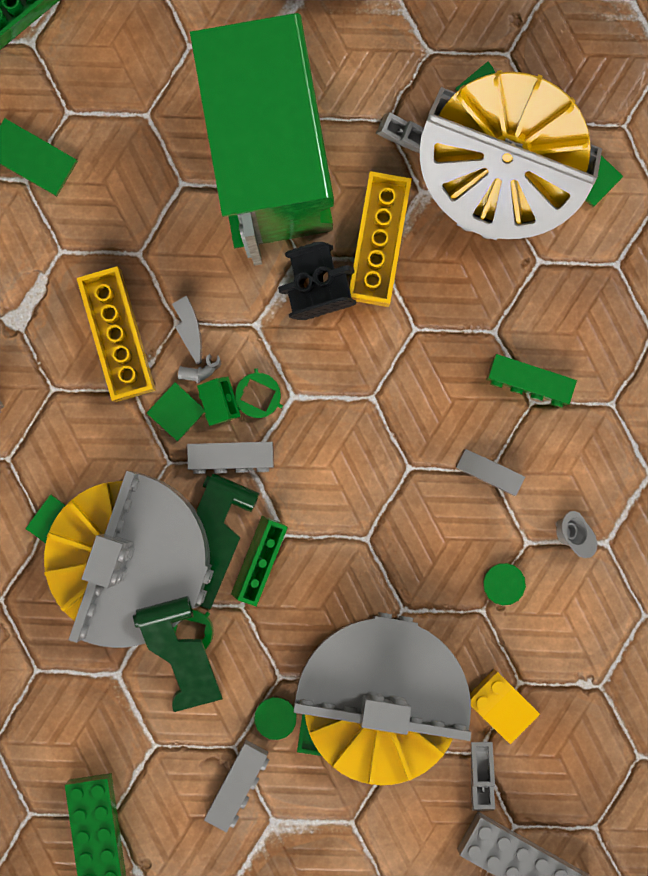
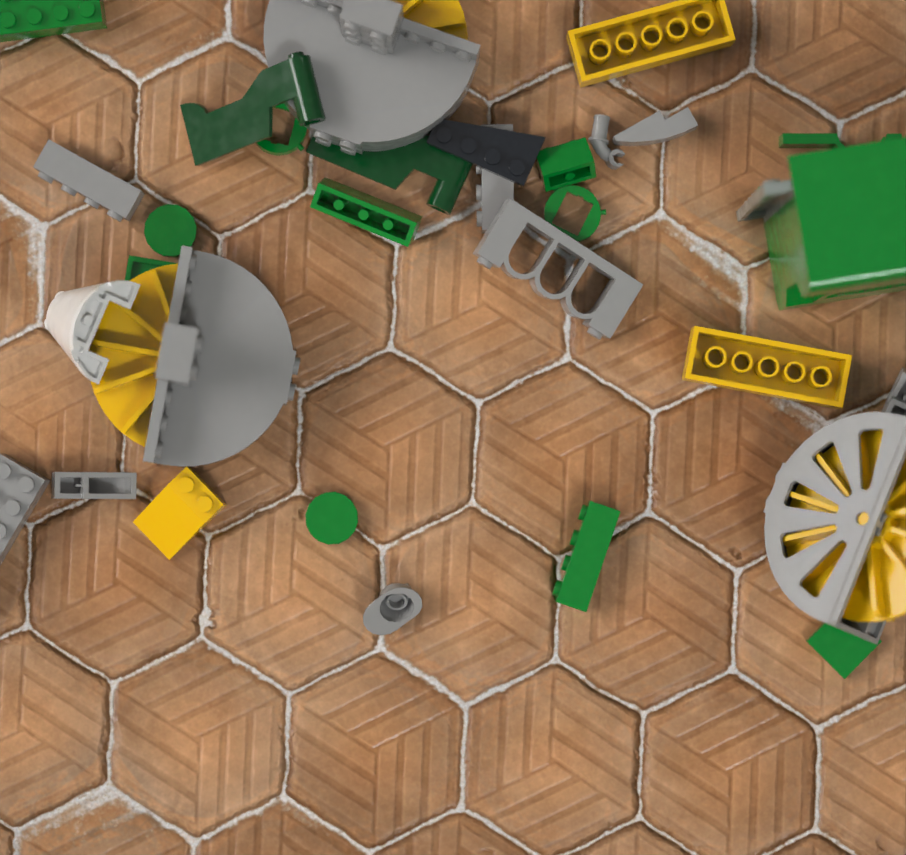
camera: 85 degrees right, 0 degrees up
green tile [147,382,205,442] -> none
black piece [278,242,356,320] -> none
light grey slope [456,449,525,496] -> none
none -> white cone [44,280,141,385]
none -> black wing [427,119,546,187]
none -> light grey fence [473,199,643,340]
none -> green piece [779,133,902,149]

